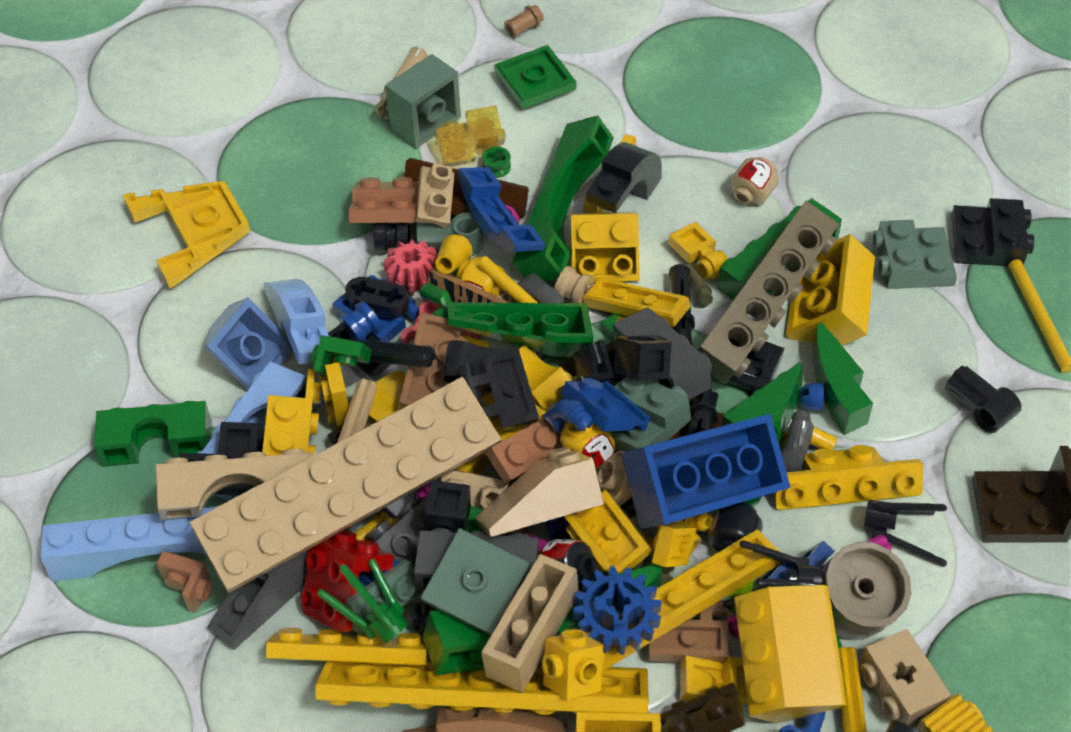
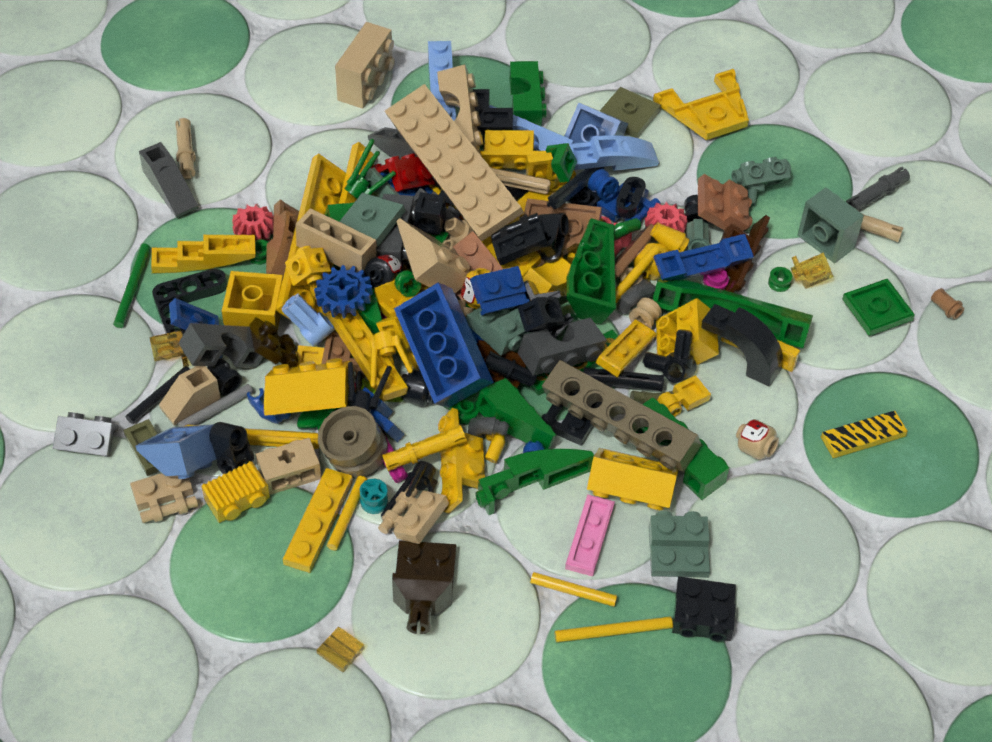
camera: 90 degrees right, 0 degrees up
tan hips [415,163,454,228] -> none
clear yellow bracket [435,121,476,167] -> none
blue piece [542,398,593,433] -> none
black piece [944,365,1022,433] -> none
none -> light blue piece [281,294,335,347]
none -> yellow plate [283,468,353,573]
none -> yellow bar [327,476,367,551]
none -> tan brick [335,22,395,109]
none -> teal wheel [359,478,388,514]
none -> yellow plant [370,330,413,397]
none -> tan plate [378,488,449,544]
none -> yellow pin [382,425,467,472]
none -> green bush [394,270,421,297]
none -> green bracket [475,469,514,515]
none -> yellow bar [530,572,617,607]
none -> bright pink tile [565,495,615,576]
none -> olive plate [600,87,661,138]
none -> black axle [642,329,696,383]
none -> sand green brick [731,157,791,206]
none -> yellow tile [821,410,908,459]
none -> dark grey pin [846,167,910,210]

